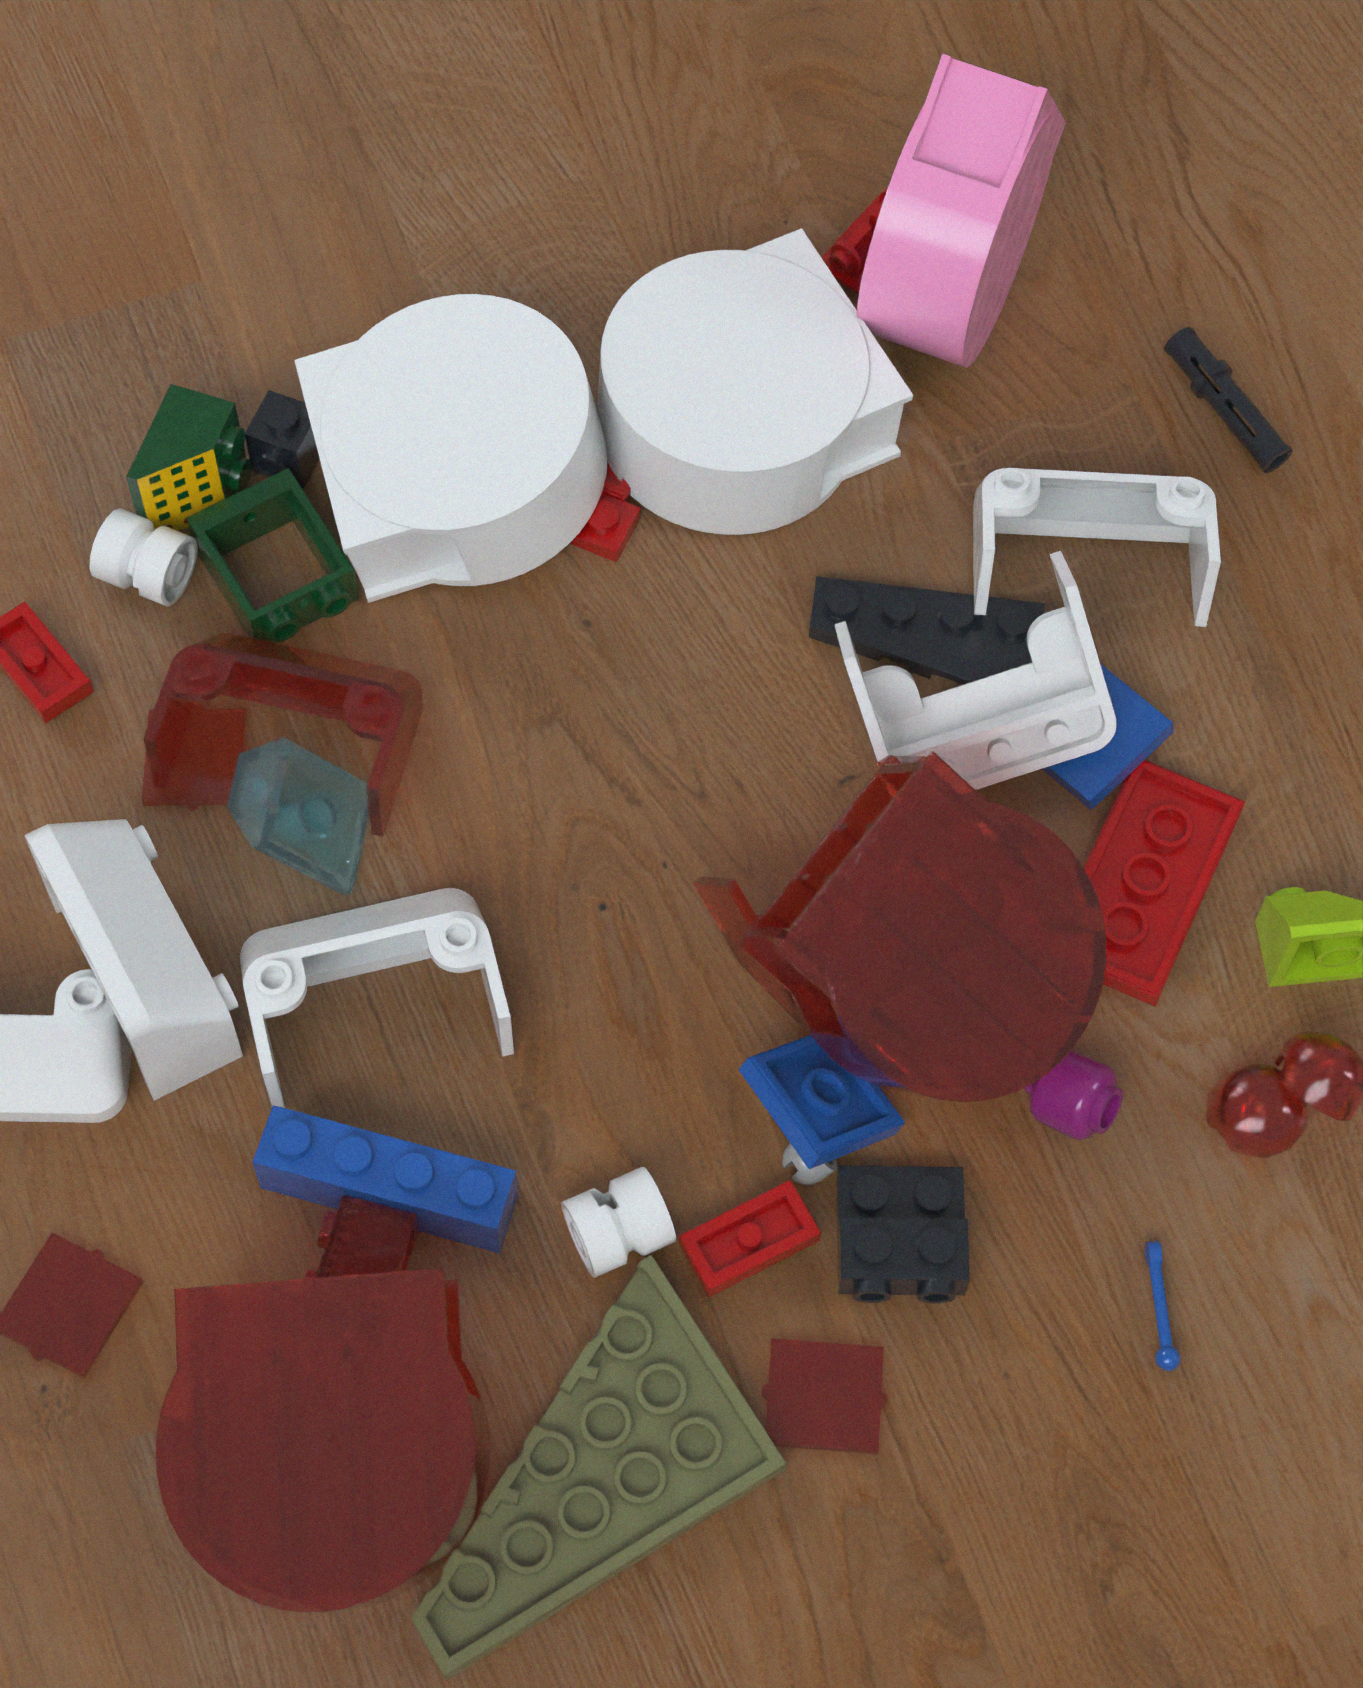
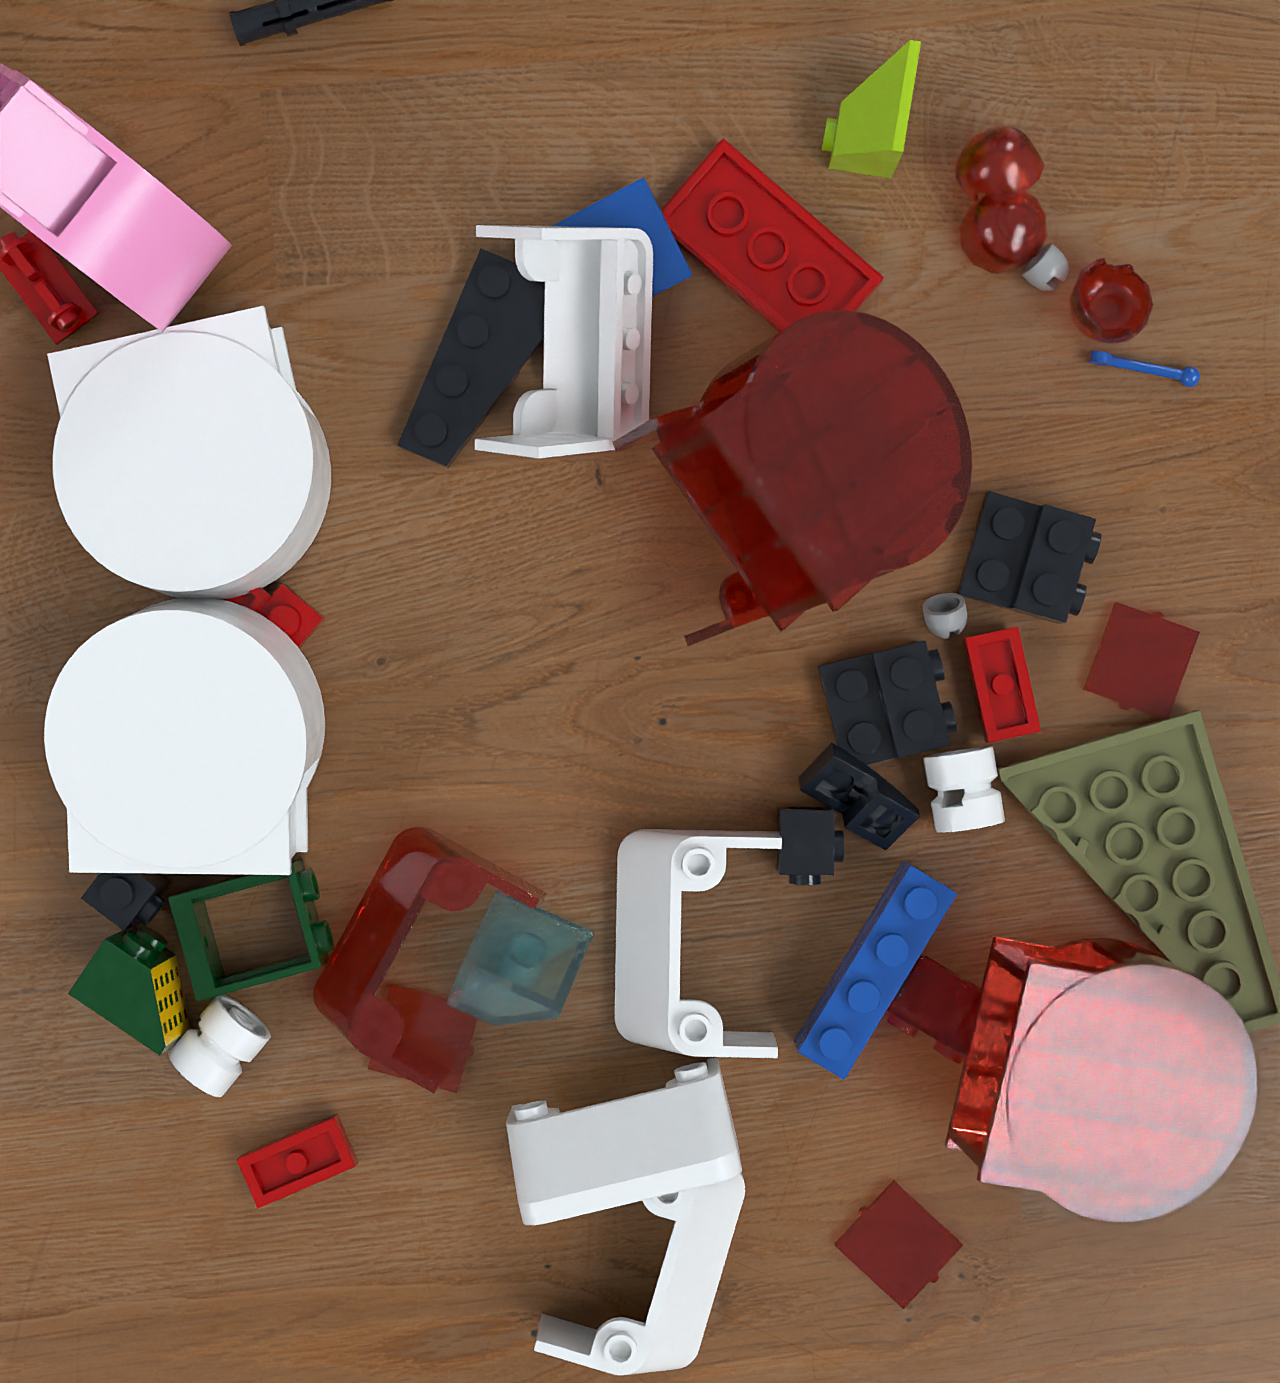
camera: 75 degrees left, 25 degrees up
blue tile [739,1026,905,1169] -> none
white windscreen [973,468,1221,627] -> none
magenta head [1025,1049,1123,1140] -> none
none -> black brick [777,806,844,885]
none -> black slope [798,742,920,850]
none -> black plate [817,641,957,765]
none -> light grey hinge [1021,242,1069,291]
none -> clear red hair [1069,258,1153,344]

